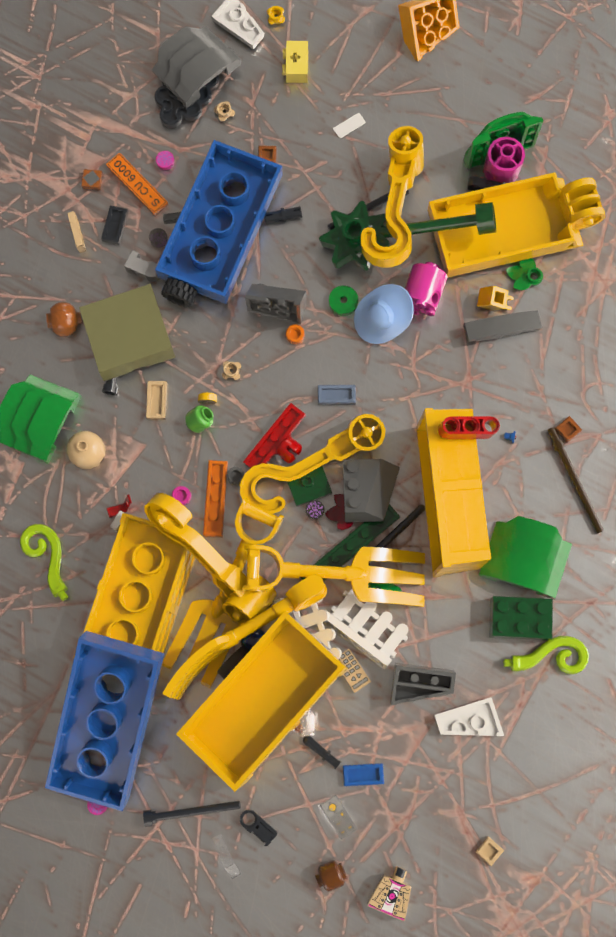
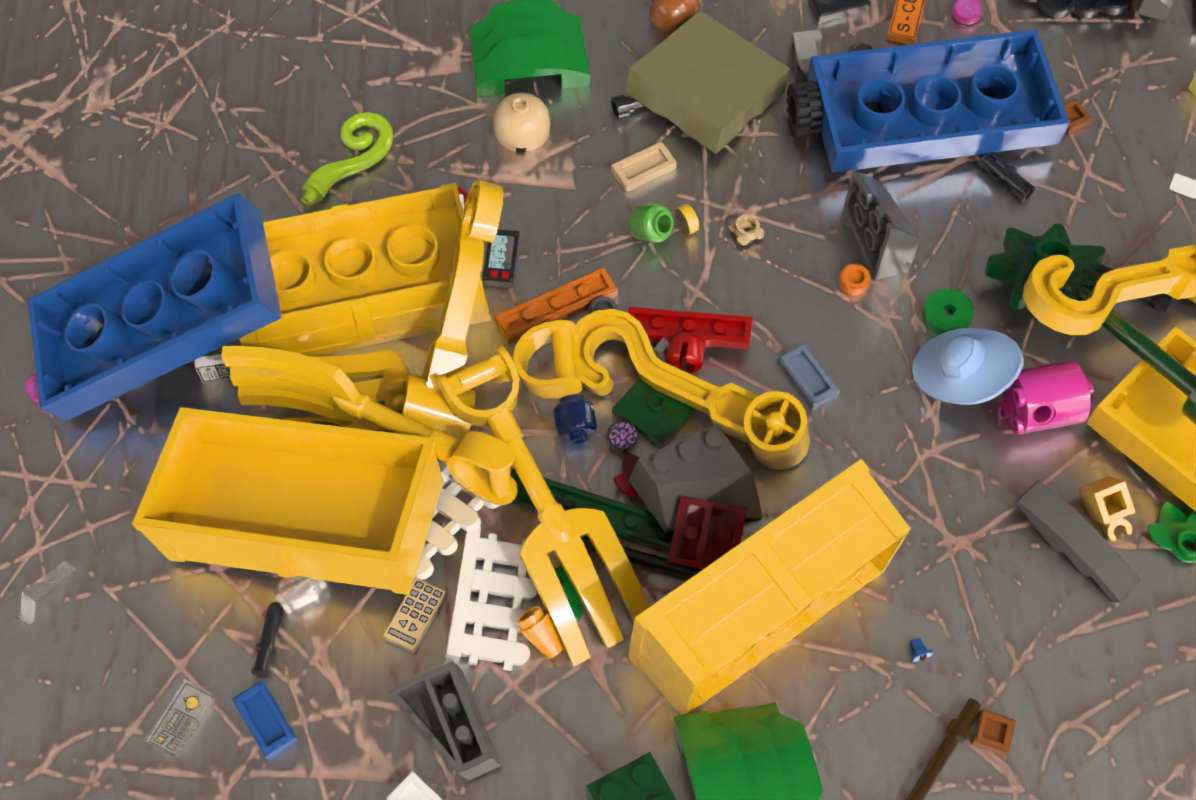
camera: 55 degrees right, 15 degrees down
black piece [143,801,241,827] -> none
dark pink tile [171,486,191,506] -> none
tan plate [214,101,235,122] -> none
black piece [240,809,278,846] -> none
reddish brown head [315,860,347,892] -> none
red beam [438,416,500,439] -> none
none -> light orange cone [517,606,564,659]
none -> clear blue head [553,394,598,444]
none -> dark red slope [668,496,747,569]

